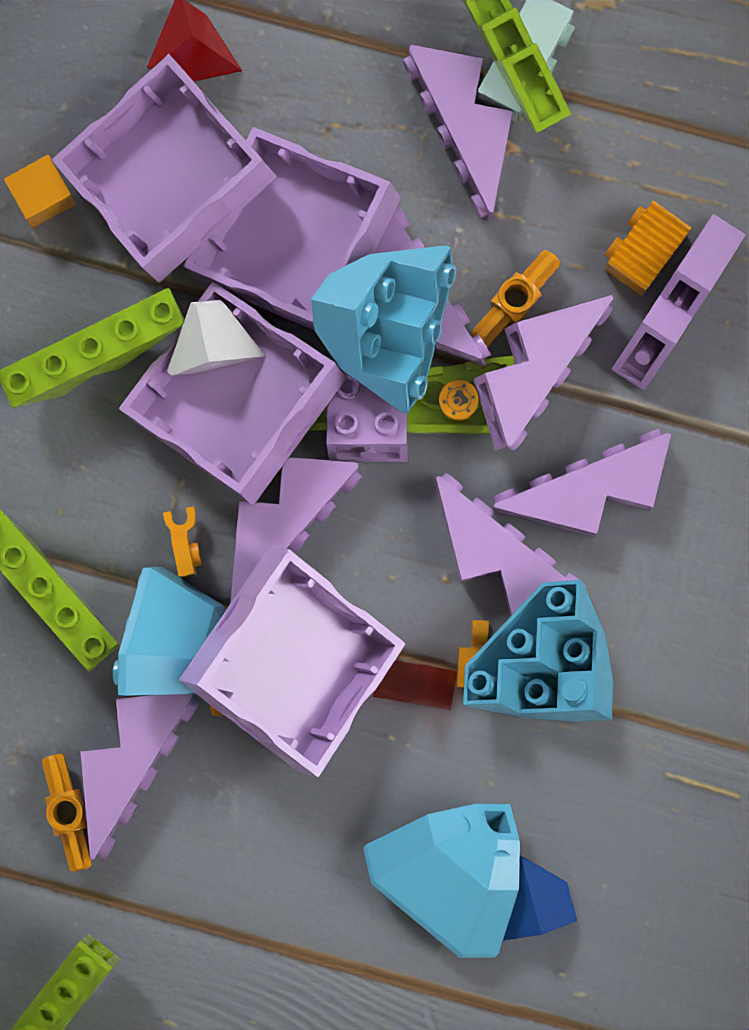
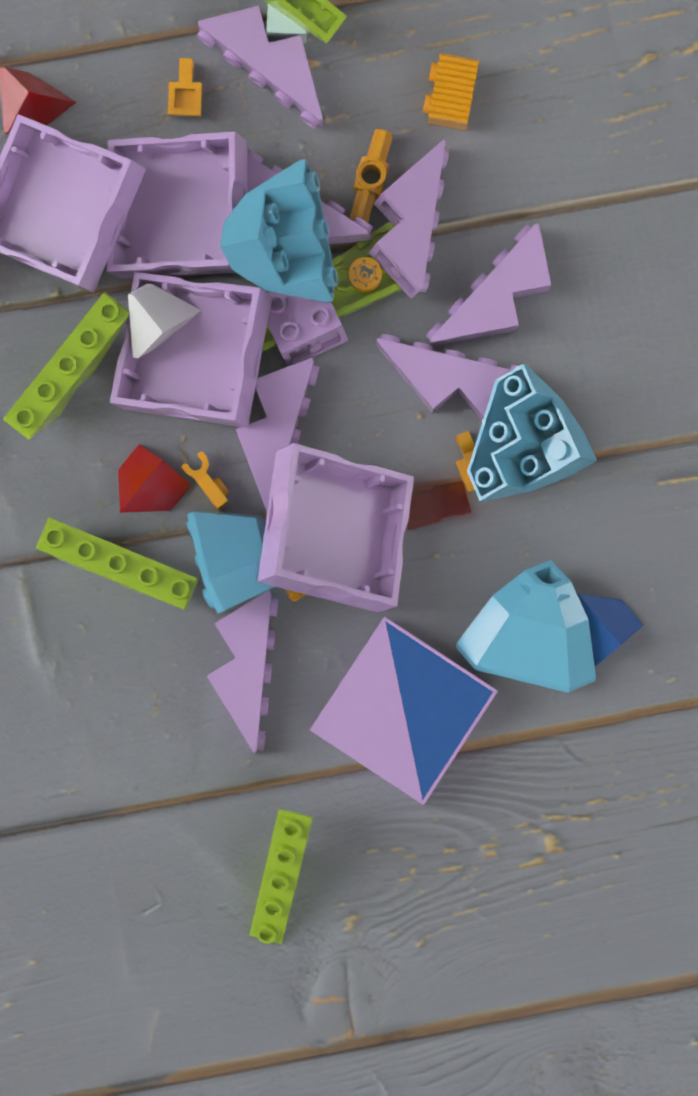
camera: 25 degrees left, 0 degrees up
light orange axle [42,753,92,872] -> none
lavender slope [611,214,746,390] -> none
none -> red slope [118,444,191,513]
none -> light orange plate [168,58,203,118]
none -> tile [310,617,498,805]

